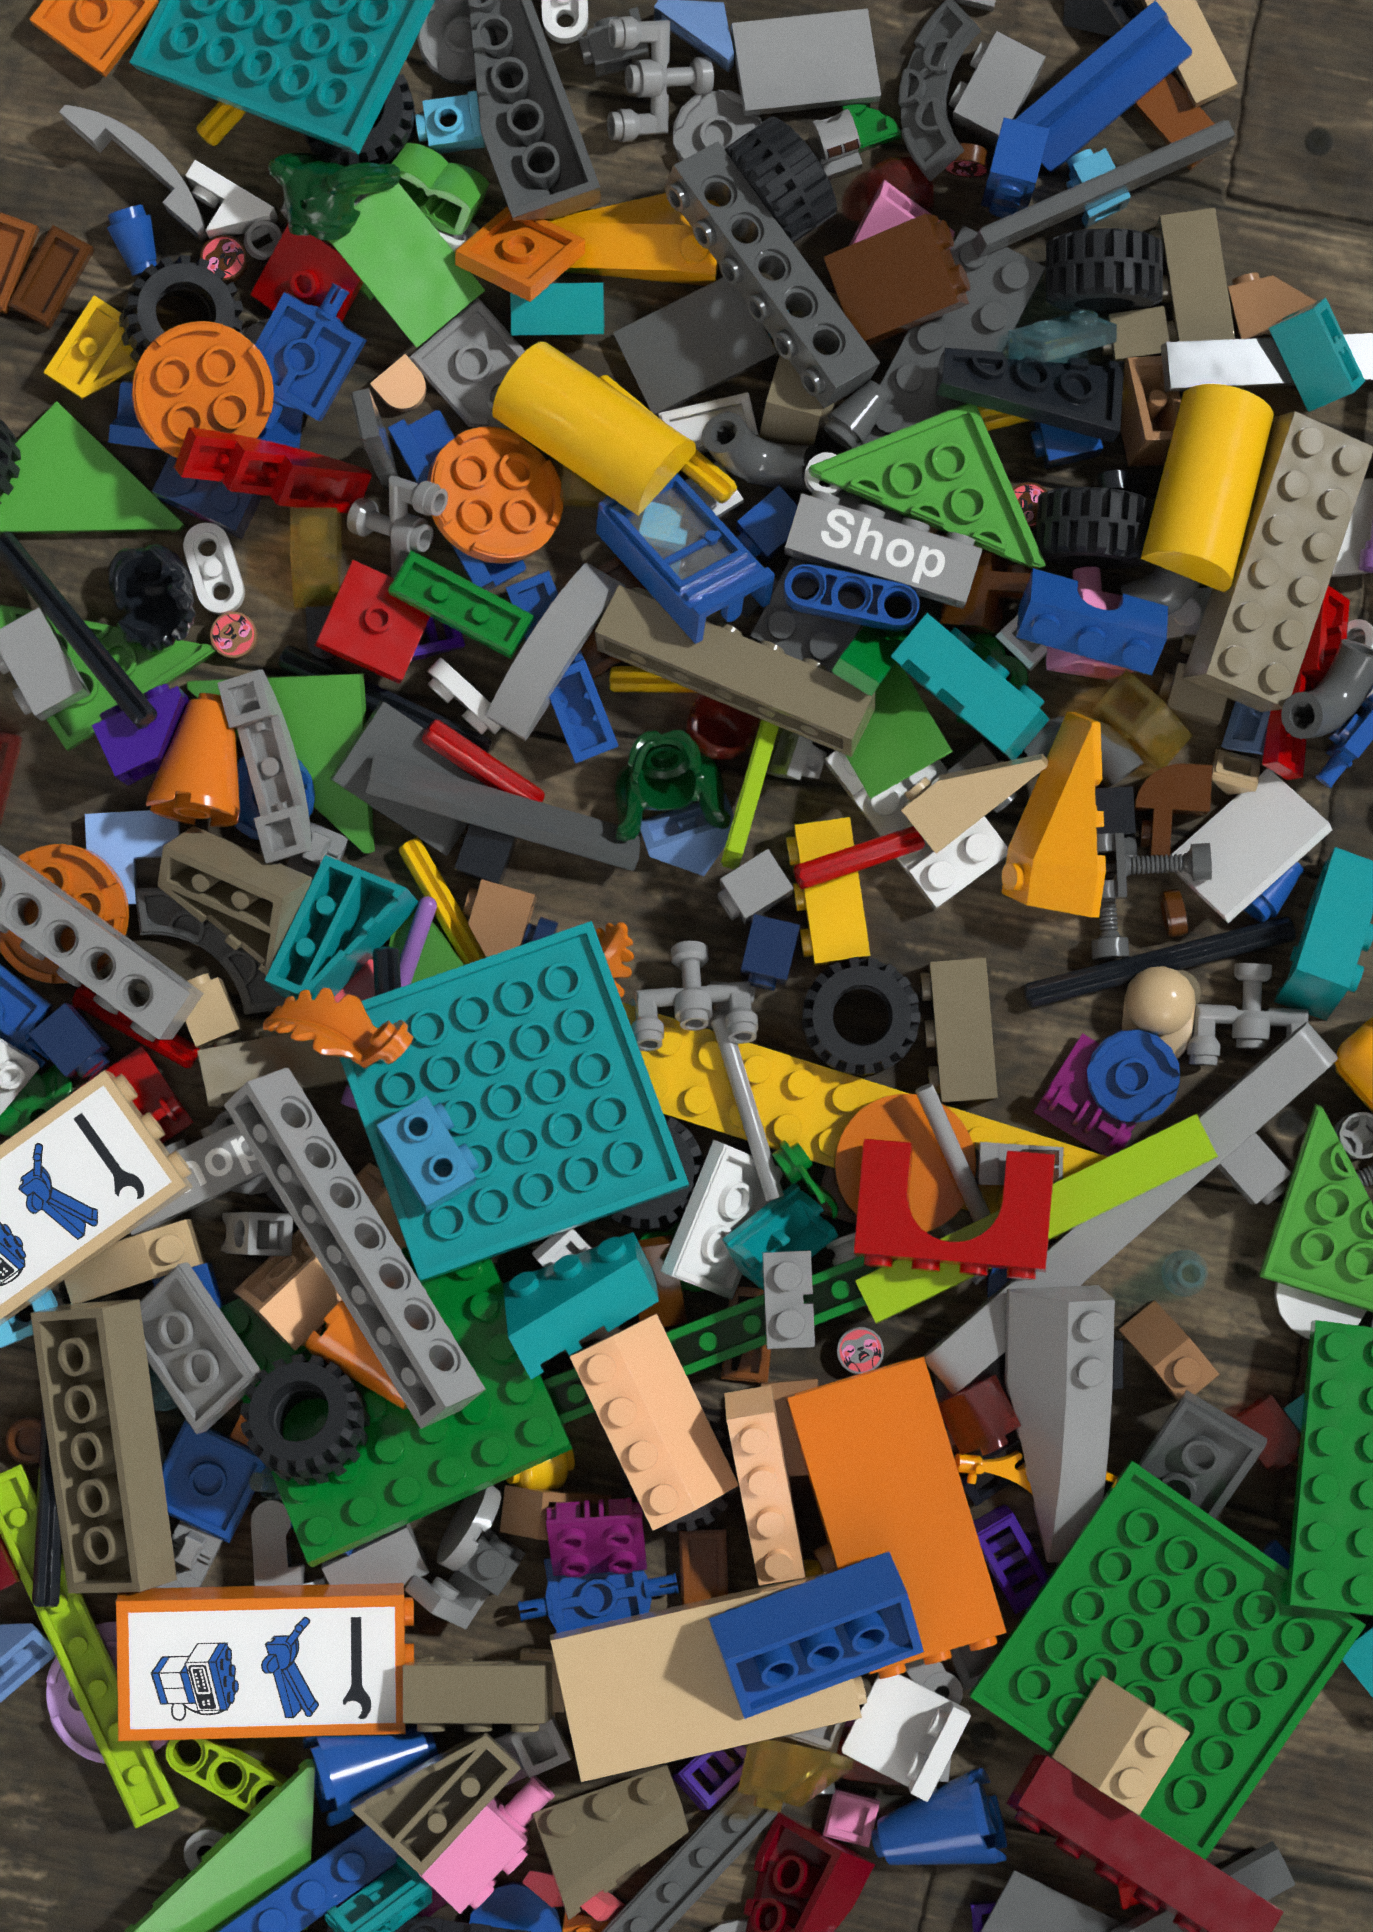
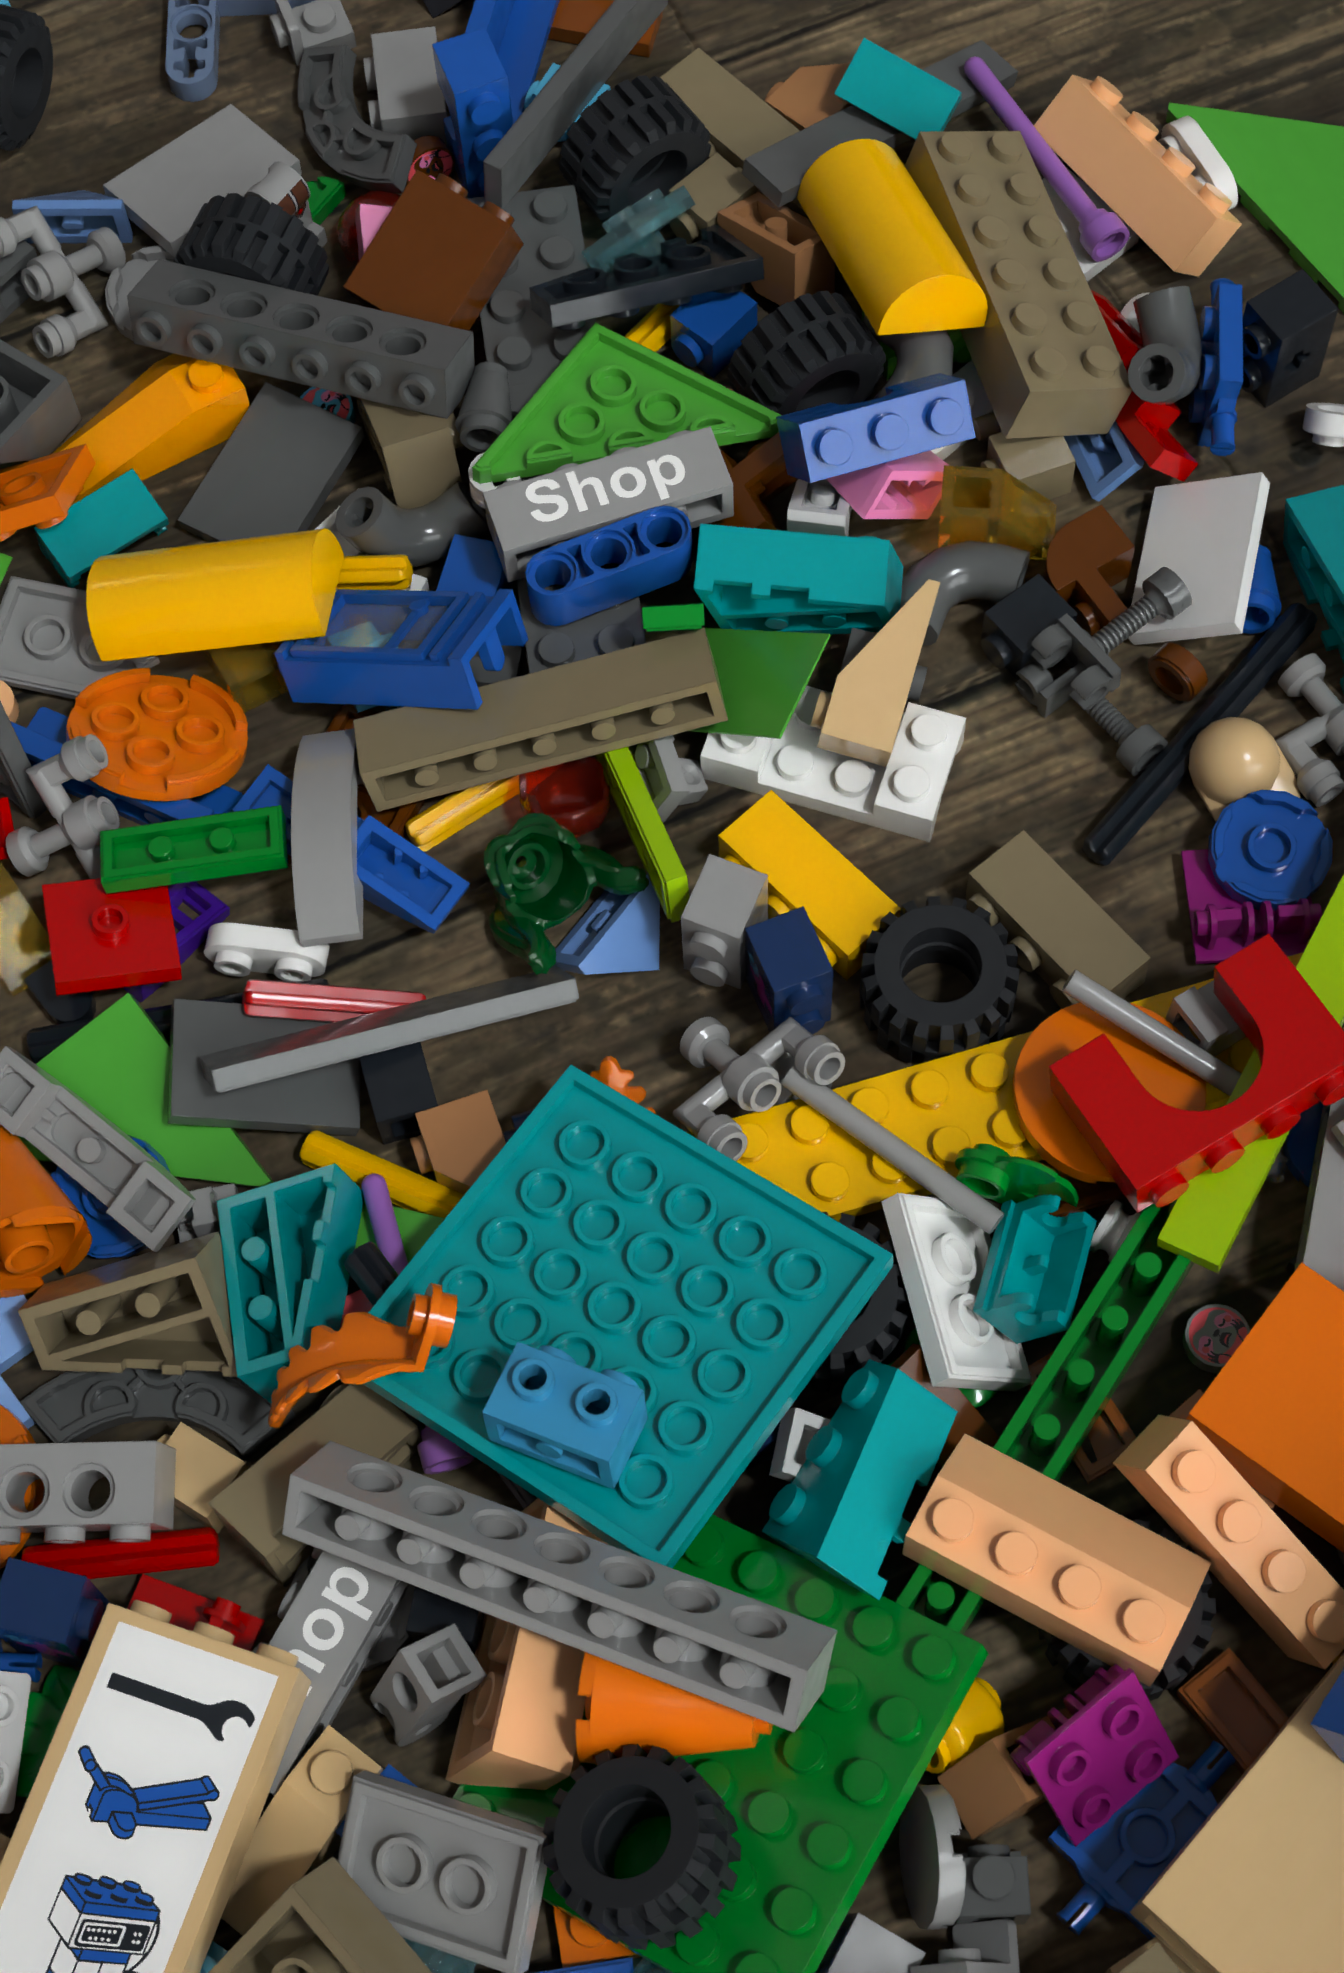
camera: 35 degrees left, 20 degrees down
light grey piece [762,1250,815,1349] -> none
red axle [793,826,925,889] -> none
light orange wedge [1001,712,1106,917] -> none
tan slope [1212,749,1261,795] -> none

